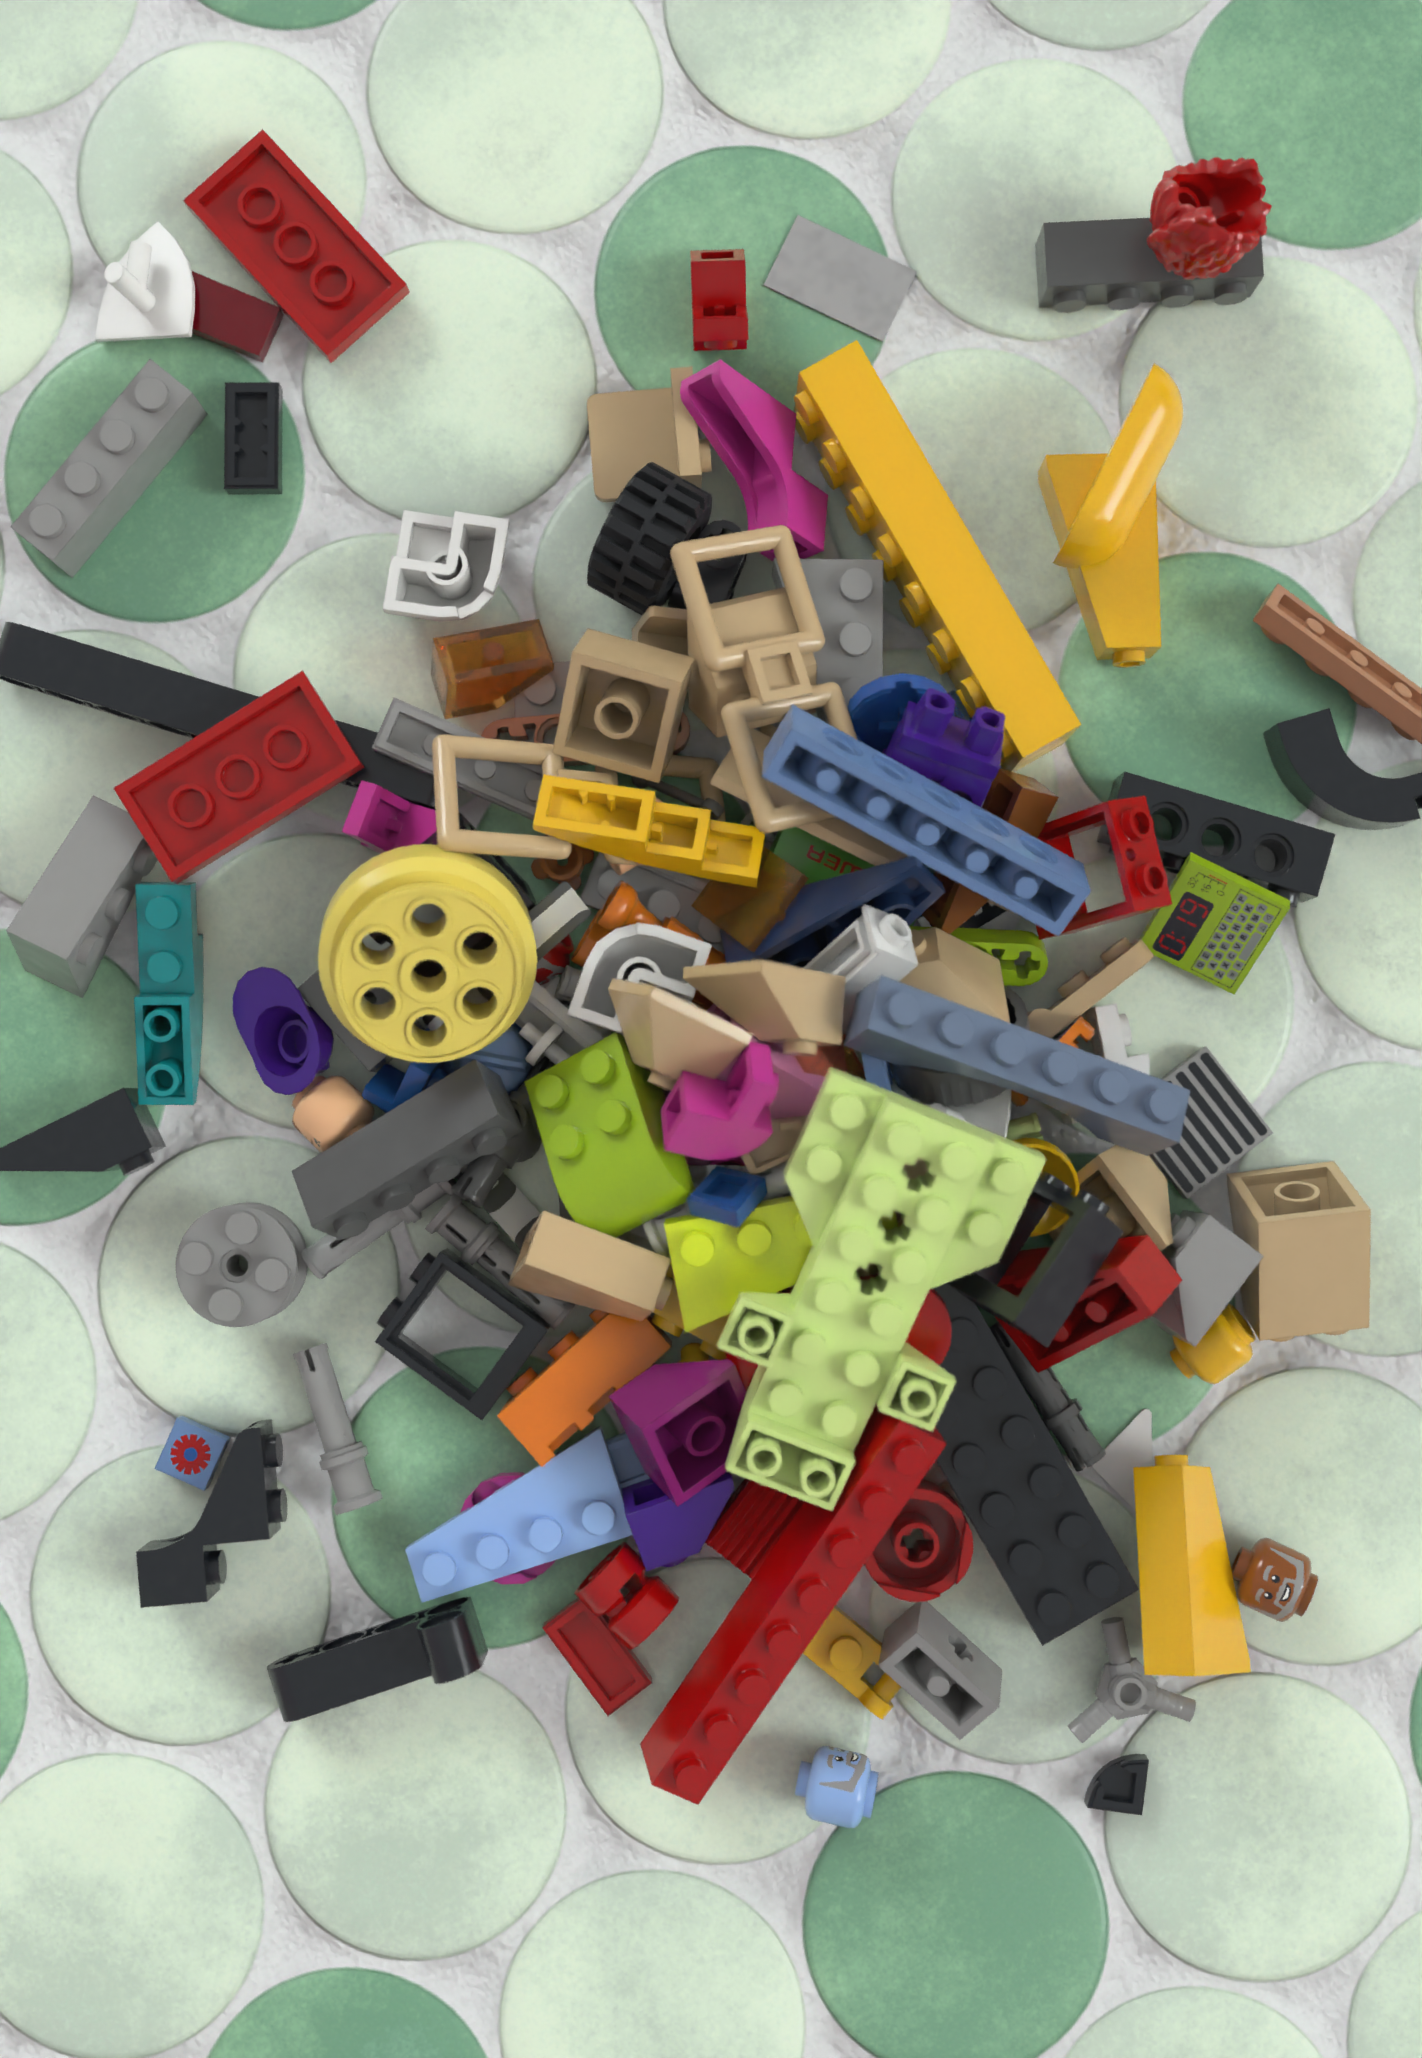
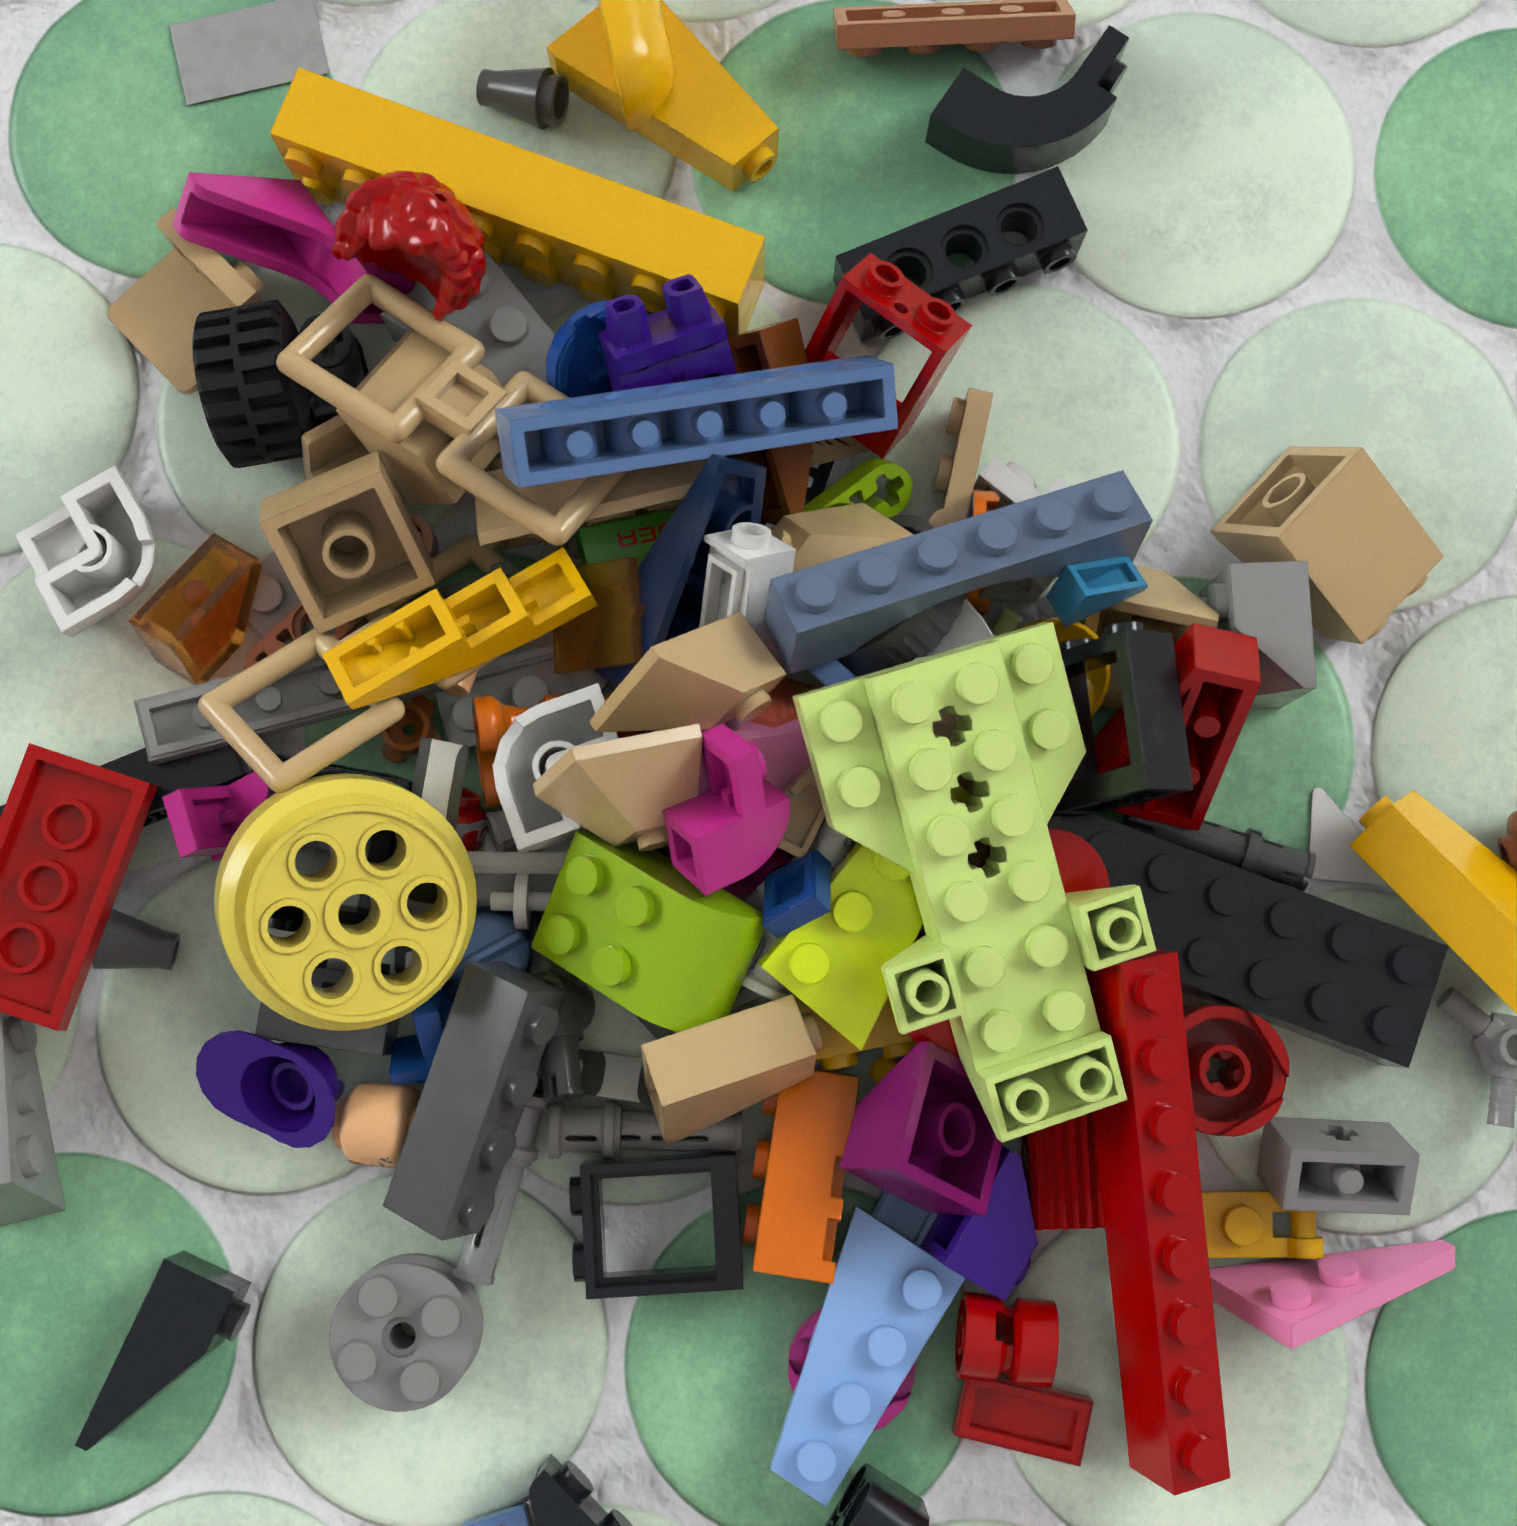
camera: 40 degrees left, 5 degrees down
teal slope [134,882,204,1105] -> none
light grey pin [293,1343,383,1515] -> none
red brick [690,249,749,351] -> none
light blue head [795,1746,879,1828] -> none
lime tile [1138,852,1290,995] -> none
tile [1150,1047,1273,1199] -> none
yellow head [1170,1304,1256,1384] -> none
none -> dark grey cone [92,909,180,970]
none -> red hair [331,171,486,321]
none -> dark grey cone [476,67,569,129]
none -> dark azure piece [1046,556,1148,627]
none -> bright pink wing [1209,1240,1456,1350]

